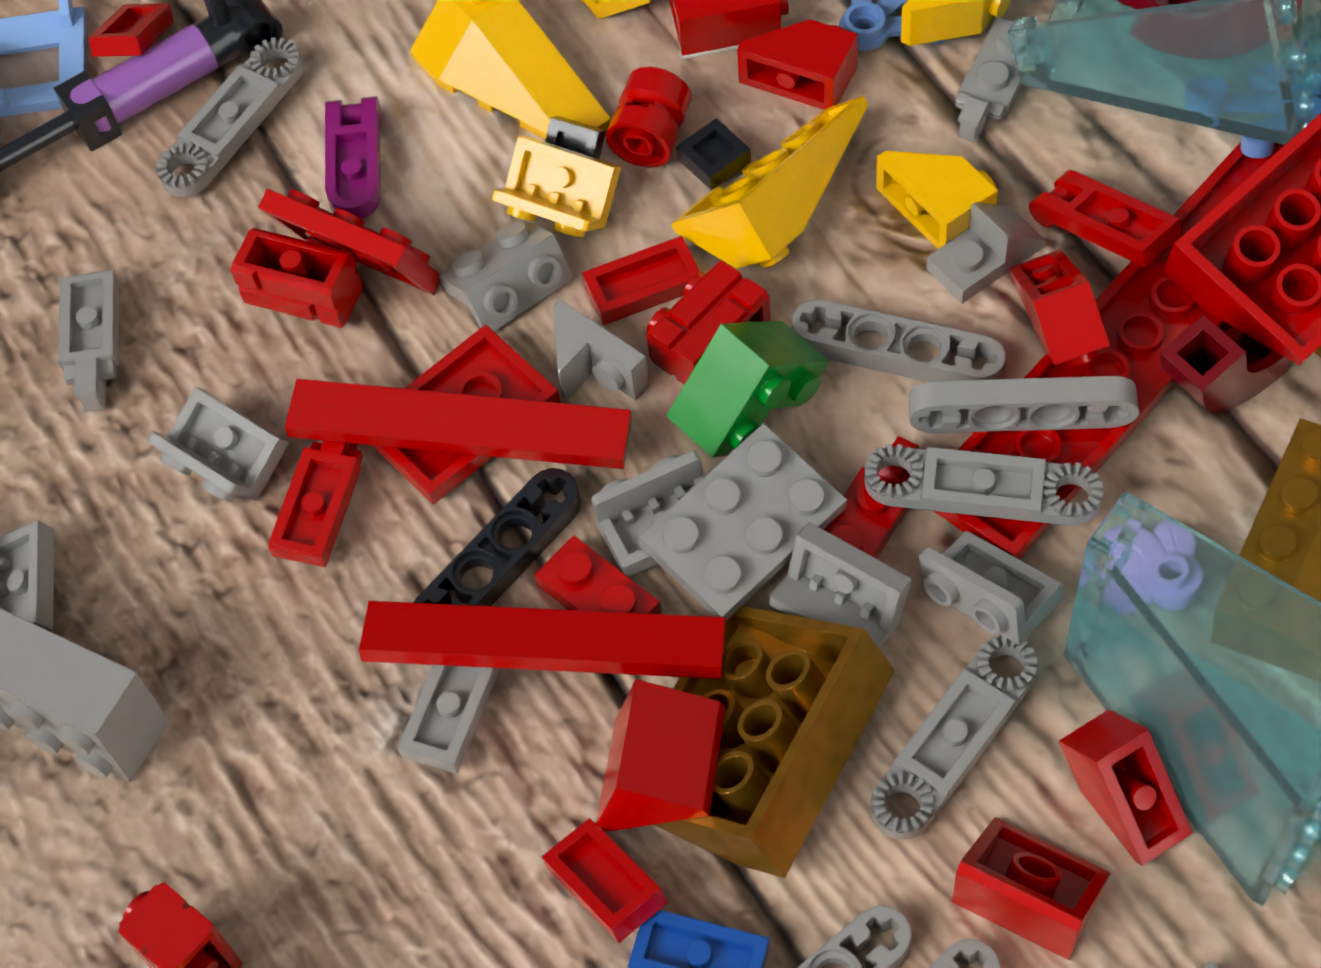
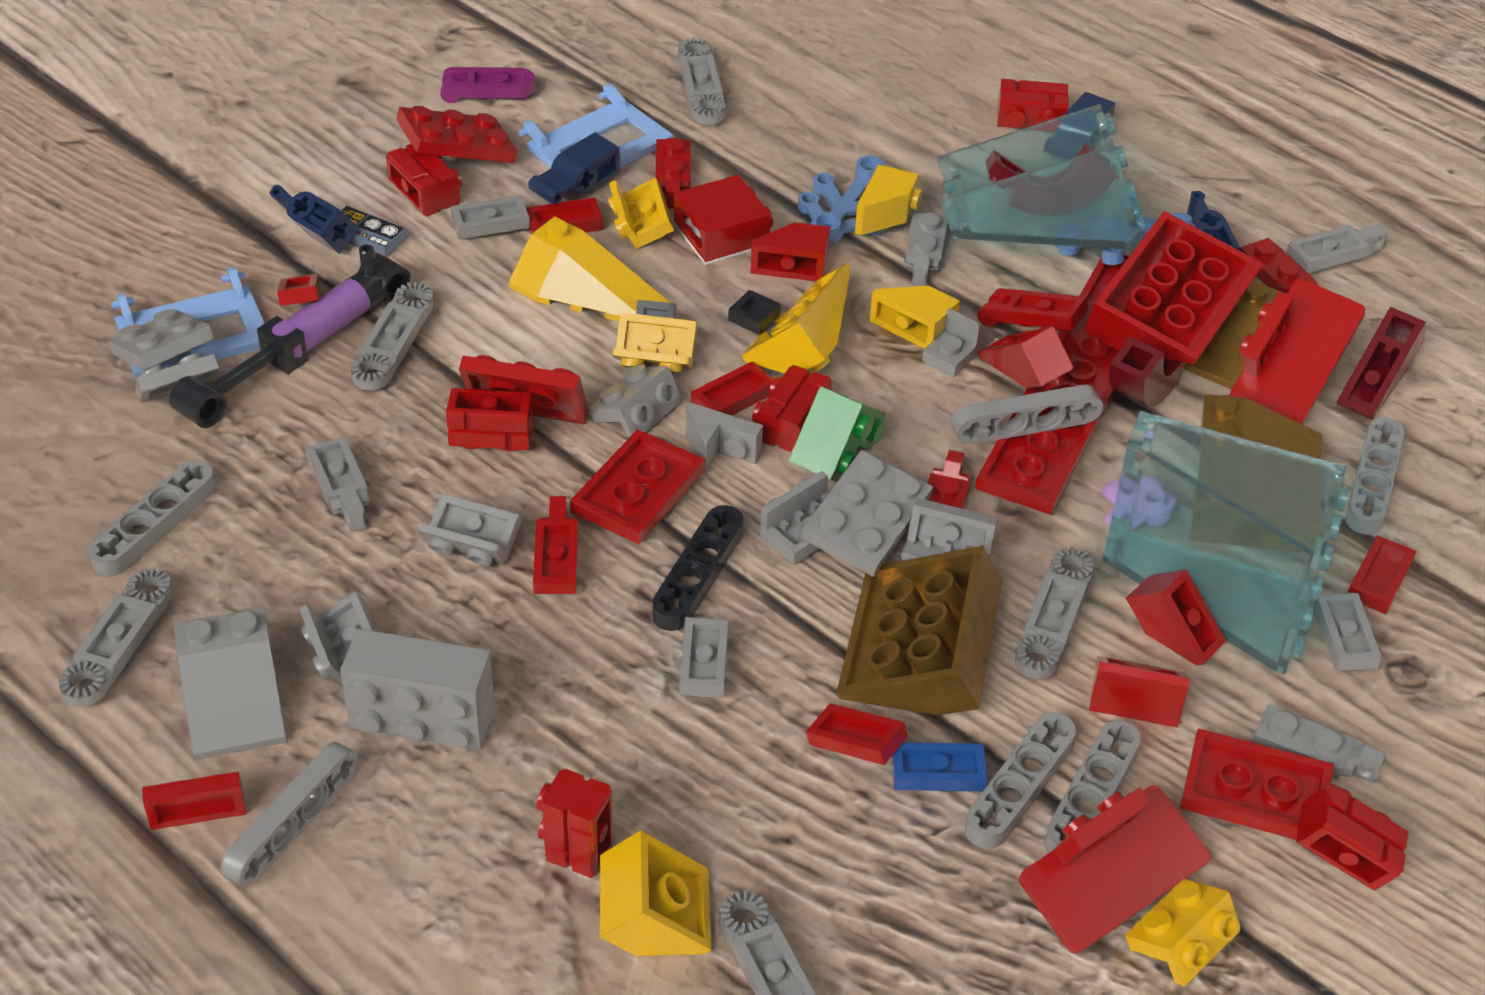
camera: 25 degrees left, 15 degrees down
red tile [285,378,632,469] -> none
magenta plate [325,96,382,219] -> none
red tile [359,601,725,679] -> none
red plate [534,535,662,614] -> none
red slope [595,679,726,832] -> none
red wheel [605,66,692,168] -> none
light grey beam [792,300,1005,382] -> none
light grey plate [864,444,1104,526] -> none
light grey bracket [919,530,1063,645] -> none

